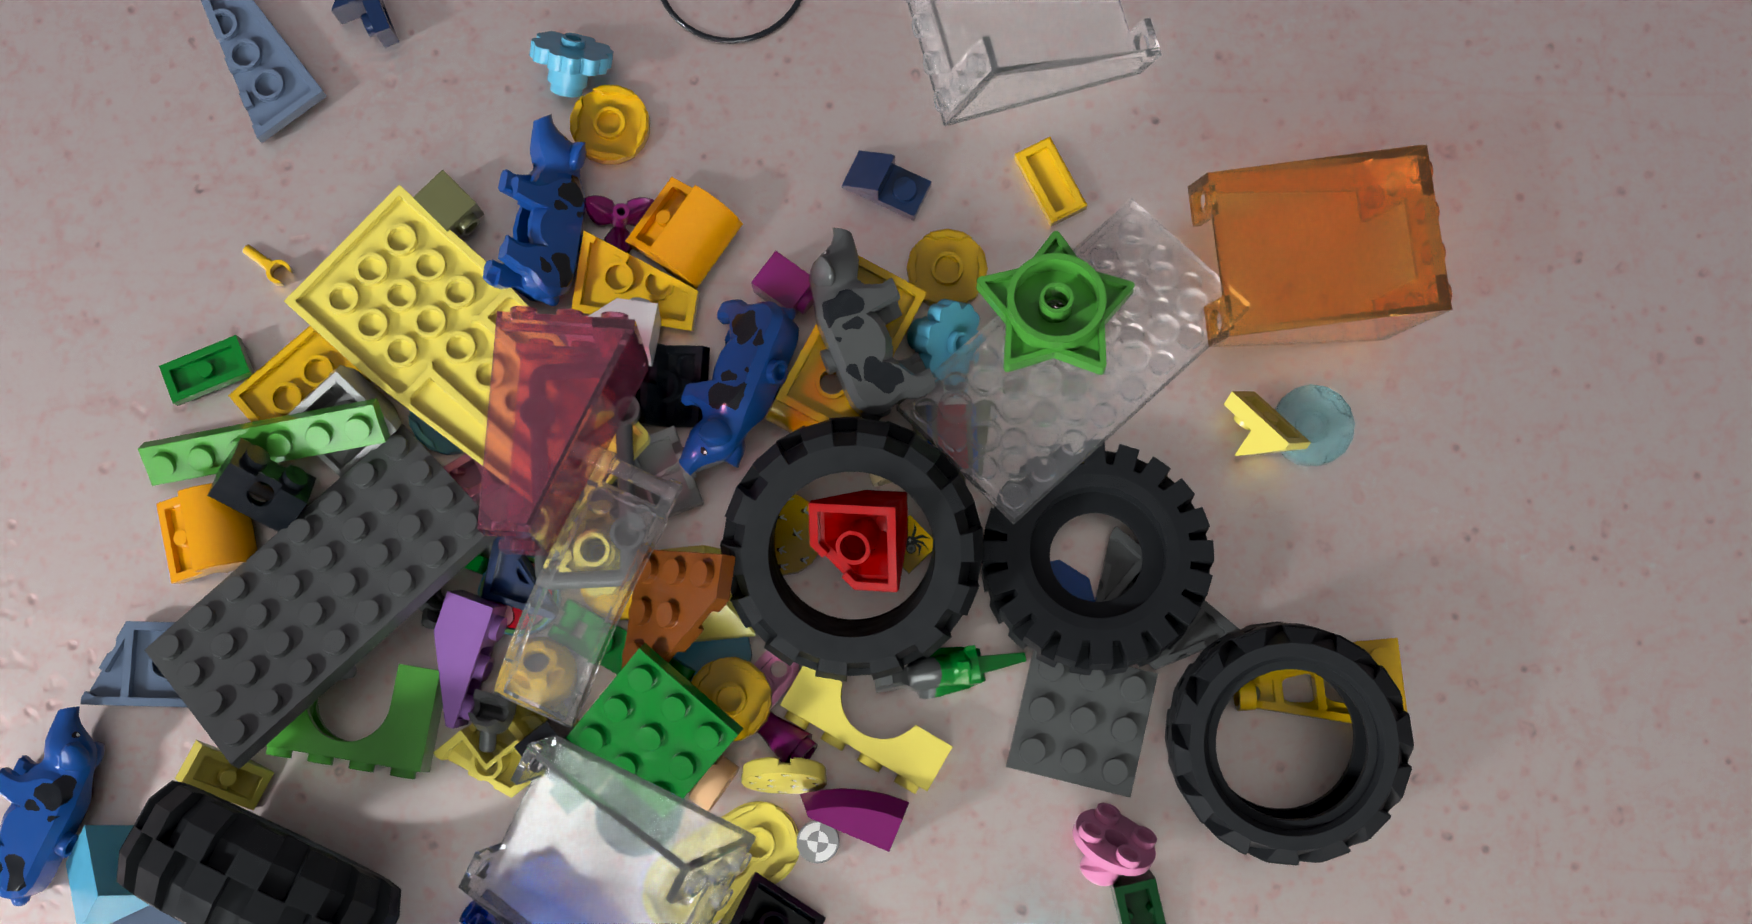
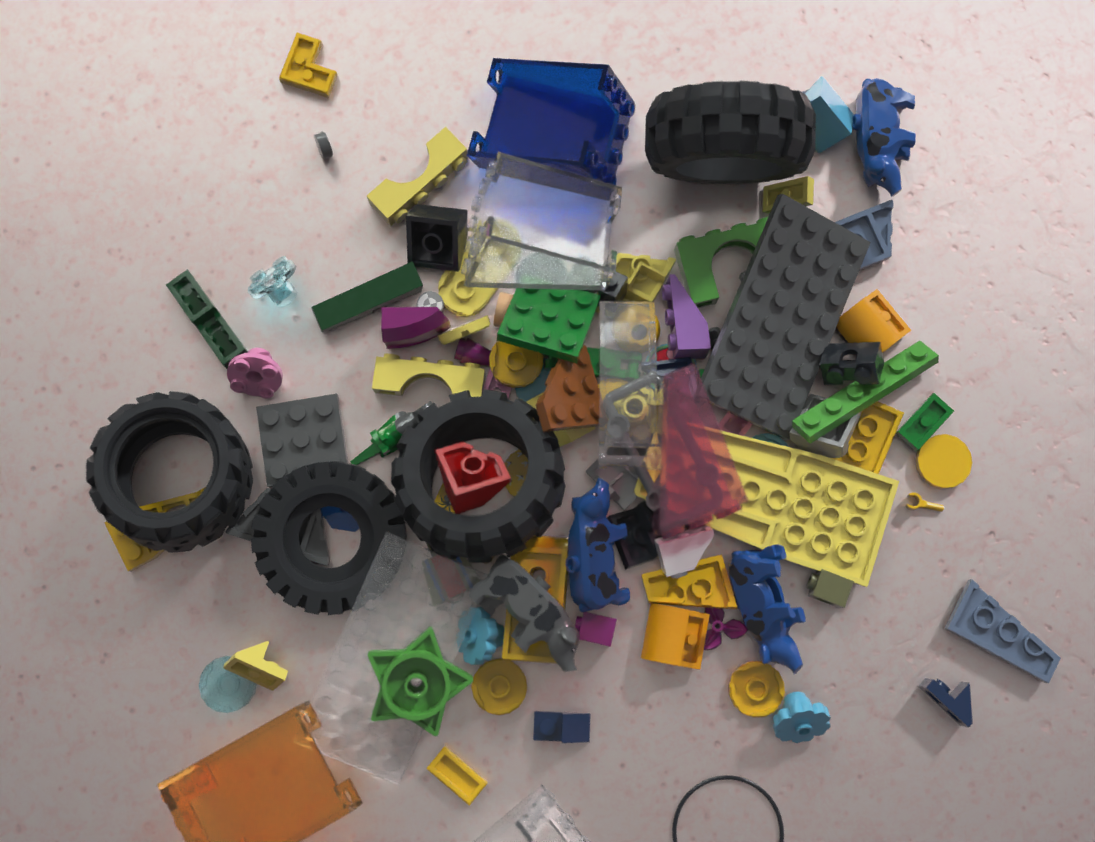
camera: 155 degrees right, 0 degrees up
dark grey piece [468,689,517,753] -> none
none -> dark green slope [311,261,423,332]
none -> yellow tile [915,434,972,489]

